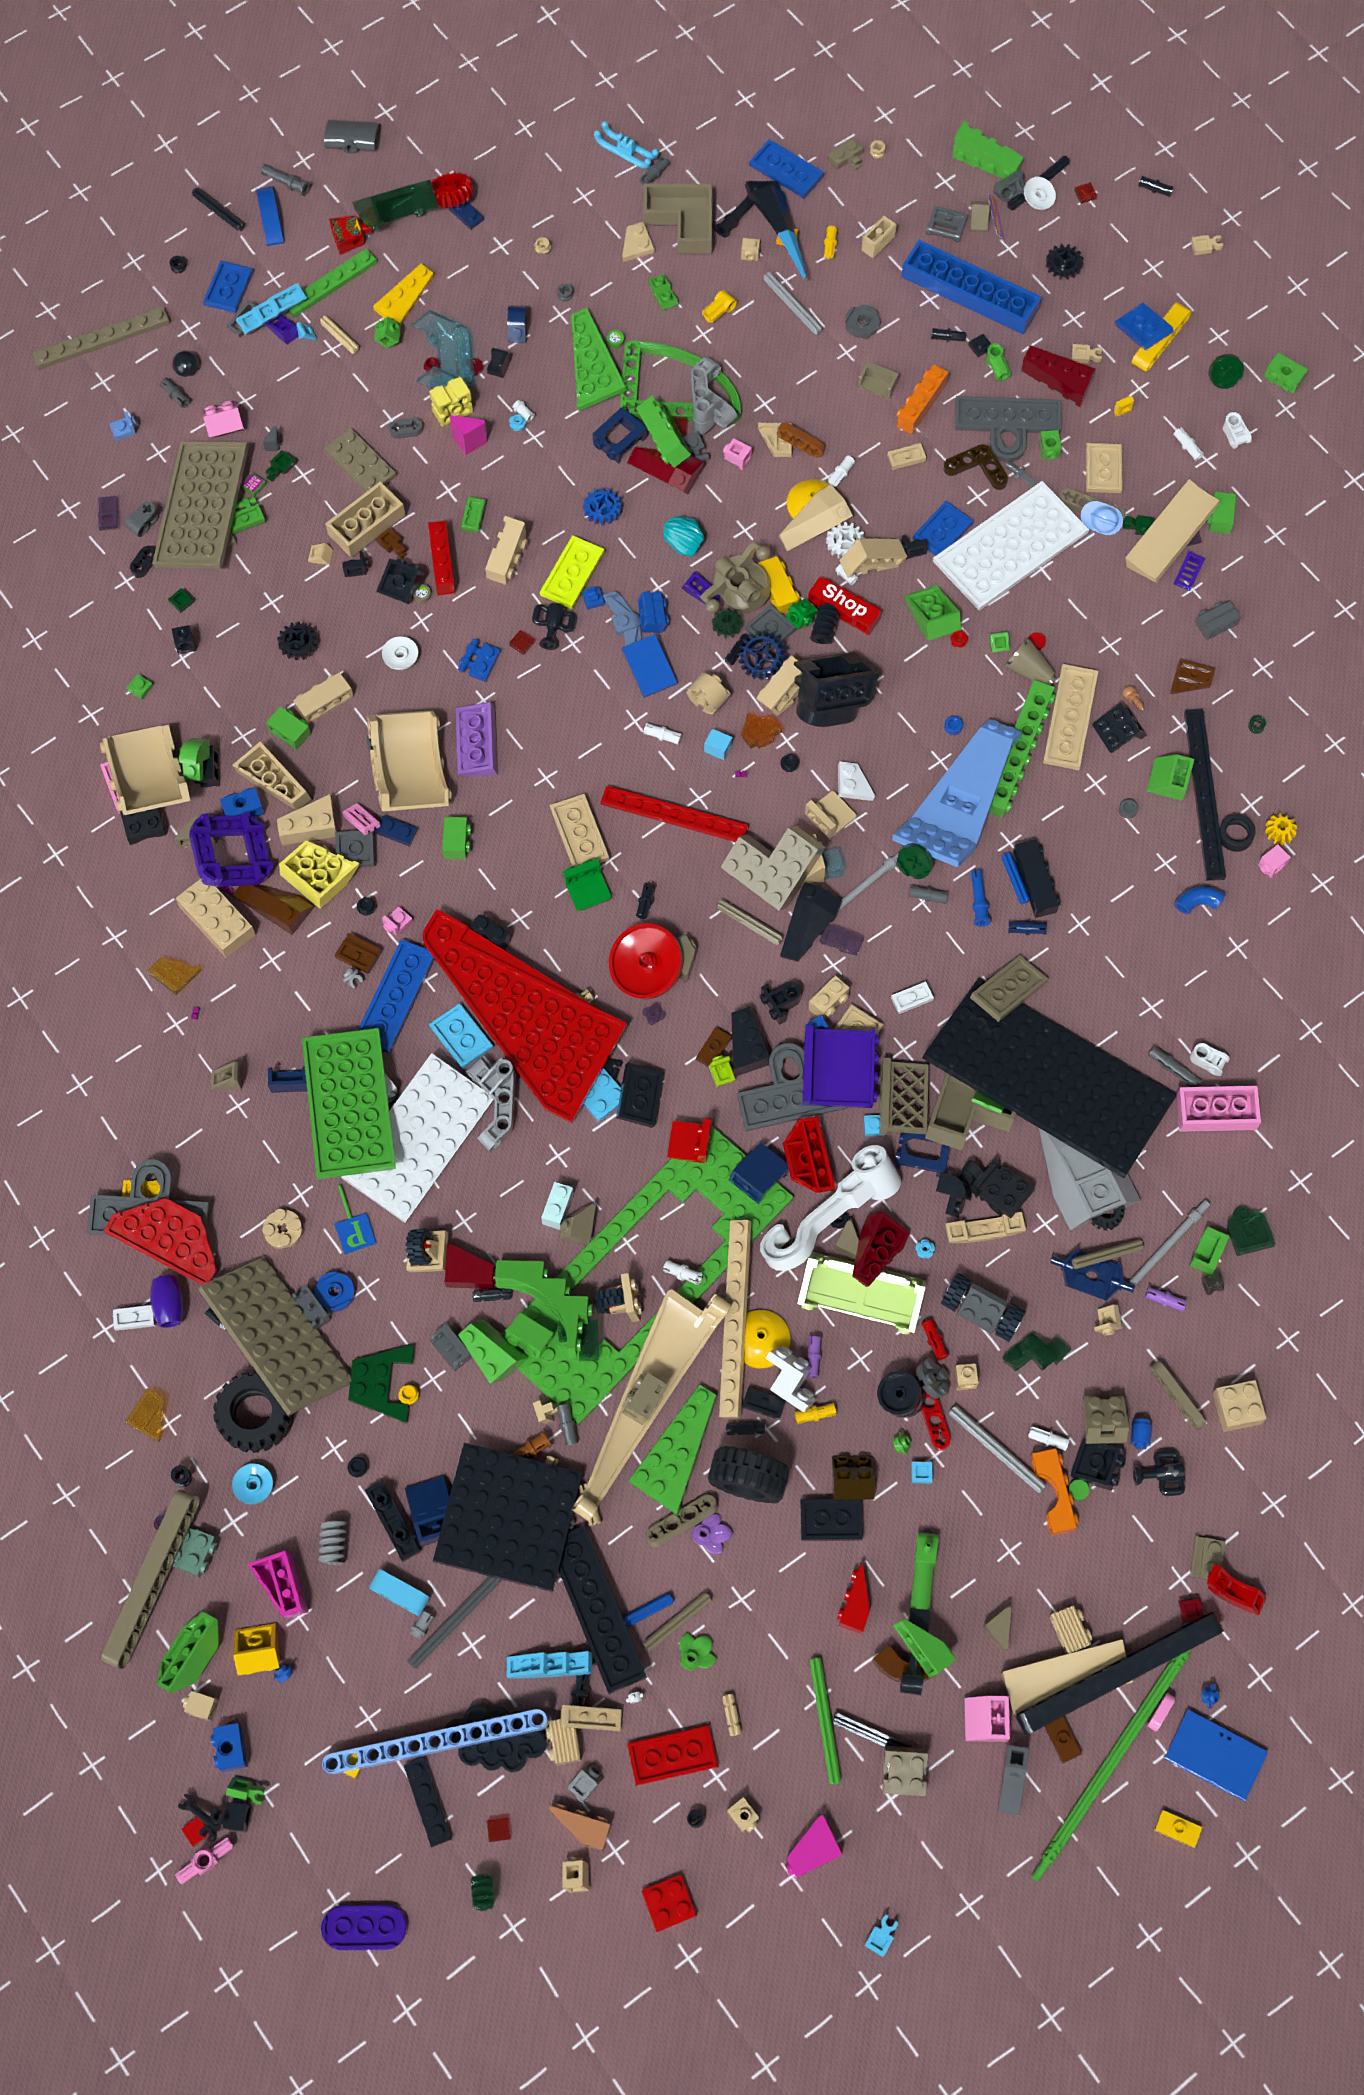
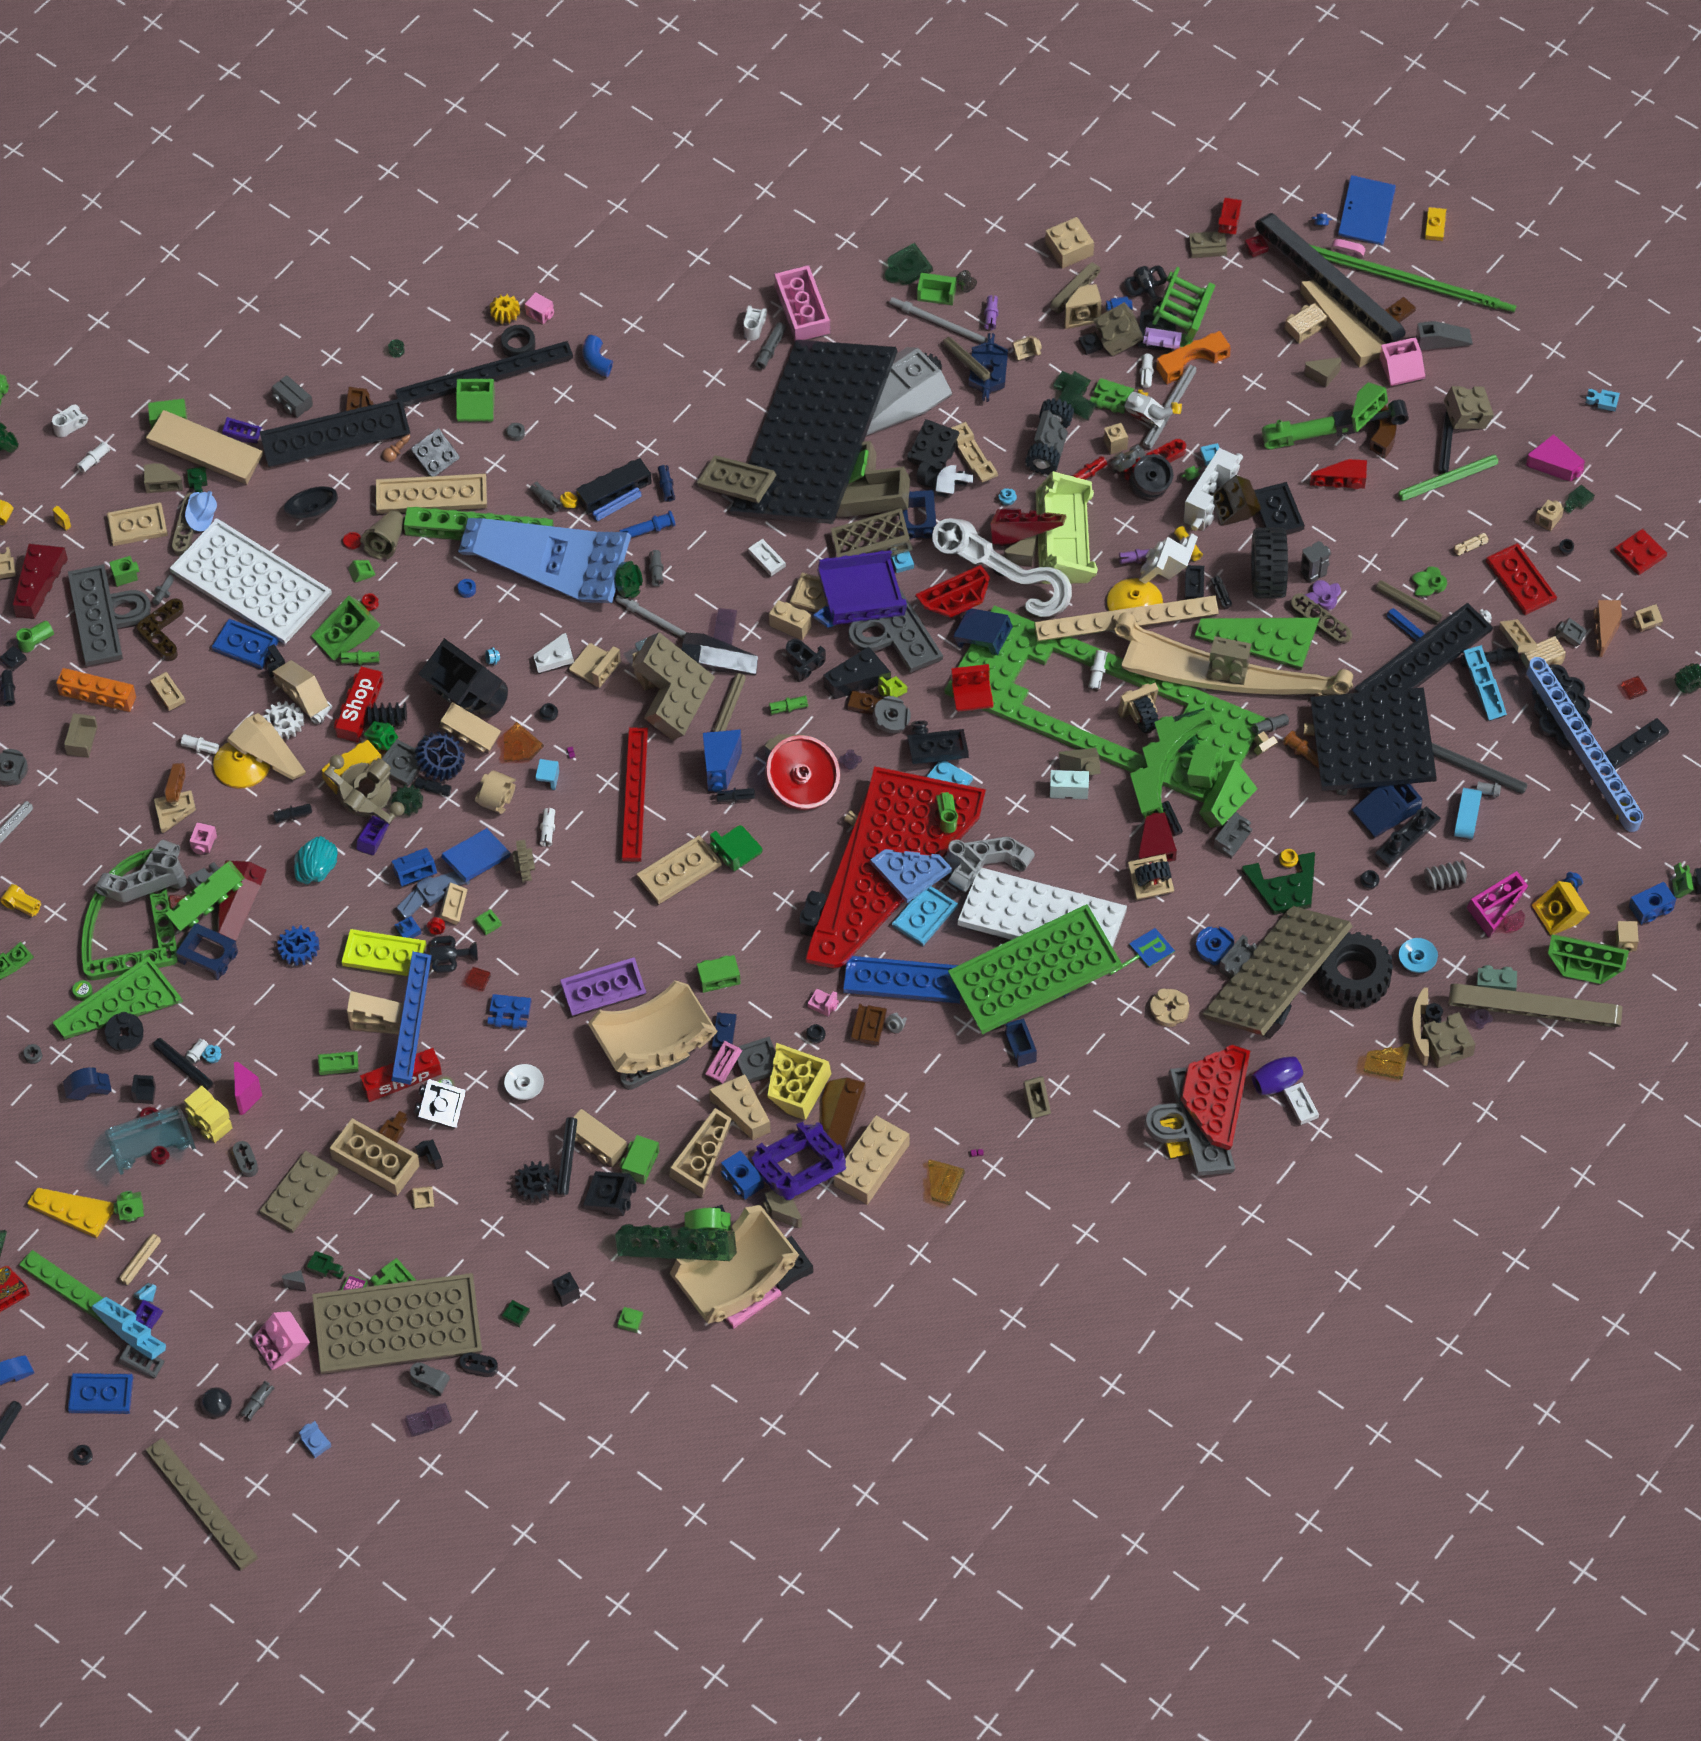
camera: 105 degrees left, 10 degrees down
none -> black plate [105,1012,144,1052]
none -> dark tan slope [144,463,183,493]
none -> black axle [153,1038,213,1090]
none -> black plate [259,398,411,468]
none -> black axle [273,804,312,823]
none -> black dish [284,486,338,520]
none -> bright green pin [341,650,380,665]
none -> blue plate [391,951,432,1085]
none -> red plate [426,917,445,935]
none -> tan plate [439,882,468,925]
none -> bright green tile [475,909,502,935]
none -> medium azure plate [485,647,500,665]
none -> dark tan gear [513,840,535,882]
none -> dark grey pin [530,482,563,512]
none -> black axle [557,1117,578,1195]
none -> yellow plate [560,492,578,508]
none -> black plate [583,1171,637,1216]
none -> clear green brick [615,1224,737,1261]
none -> blue slope [703,729,742,792]
none -> bright green pin [769,695,808,715]
none -> medium blue plate [870,849,952,903]
none -> dark grey plate [873,696,911,733]
none -> black bush [911,720,929,734]
none -> bright green piece [936,792,958,833]
none -> tan slope [1065,284,1101,329]
none -> black plate [1079,332,1103,355]
none -> bright green plate [1089,378,1134,414]
none -> torso [1125,390,1182,428]
none -> lavender hinge [1143,327,1182,350]
none -> bright green fence [1152,267,1215,342]
none -> white brick [1184,448,1243,531]
none -> dark grey brick [1300,541,1331,583]
none -> tan slope [1411,988,1429,1066]
none -> dark tan piece [1421,1012,1476,1068]
none -> clear pink plate [1503,910,1525,933]
none -> clear green plate [1564,485,1595,513]

